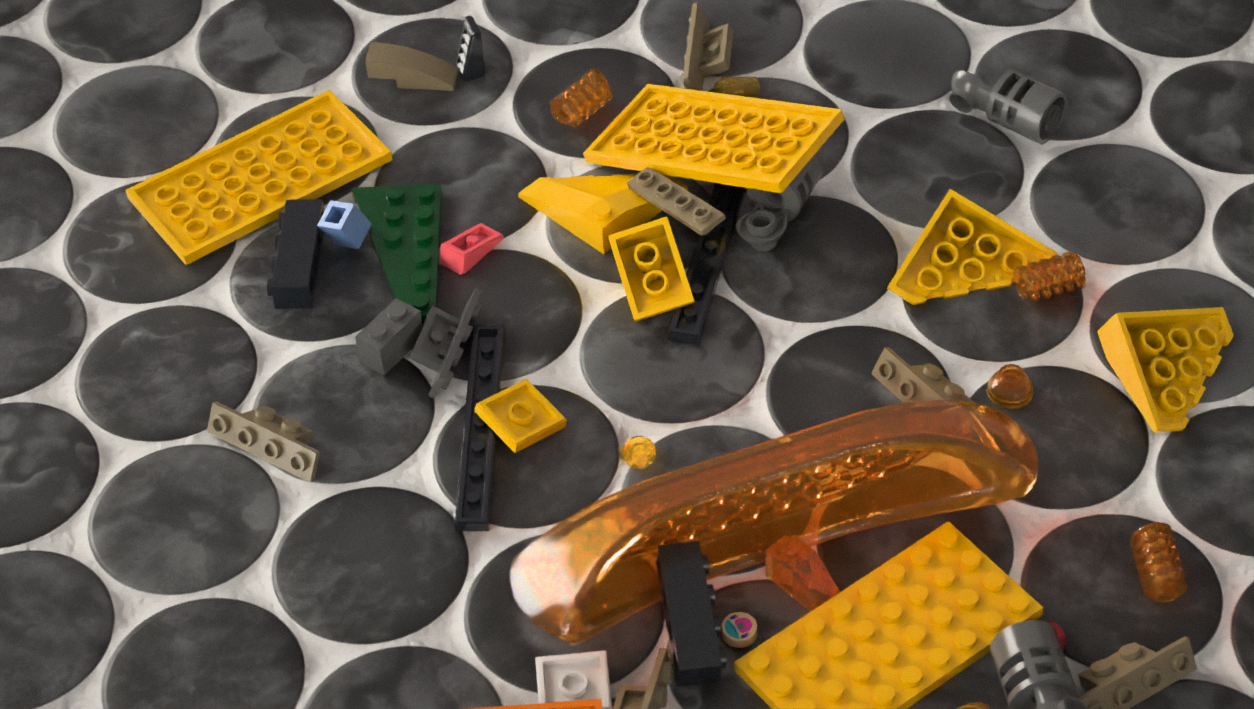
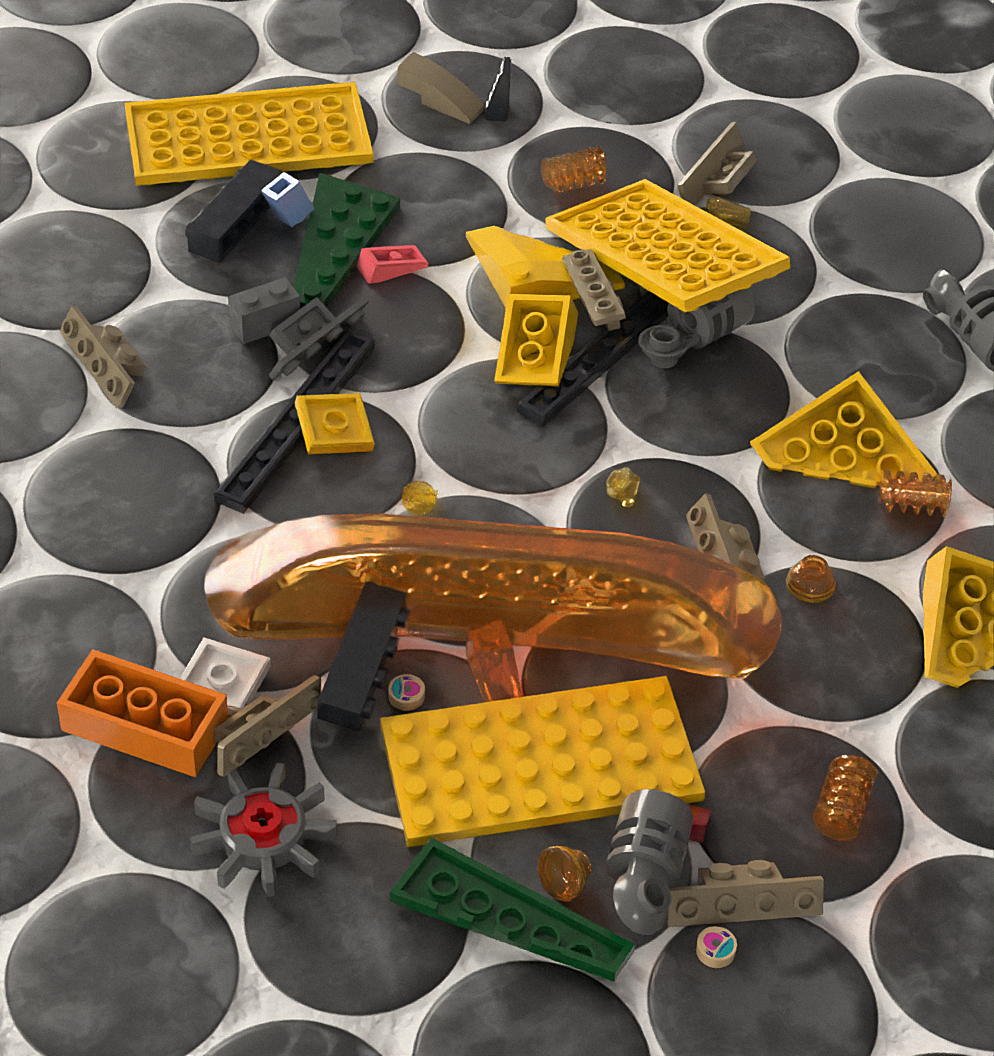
camera: 20 degrees right, 0 degrees up
none -> clear yellow plate [606,467,640,507]

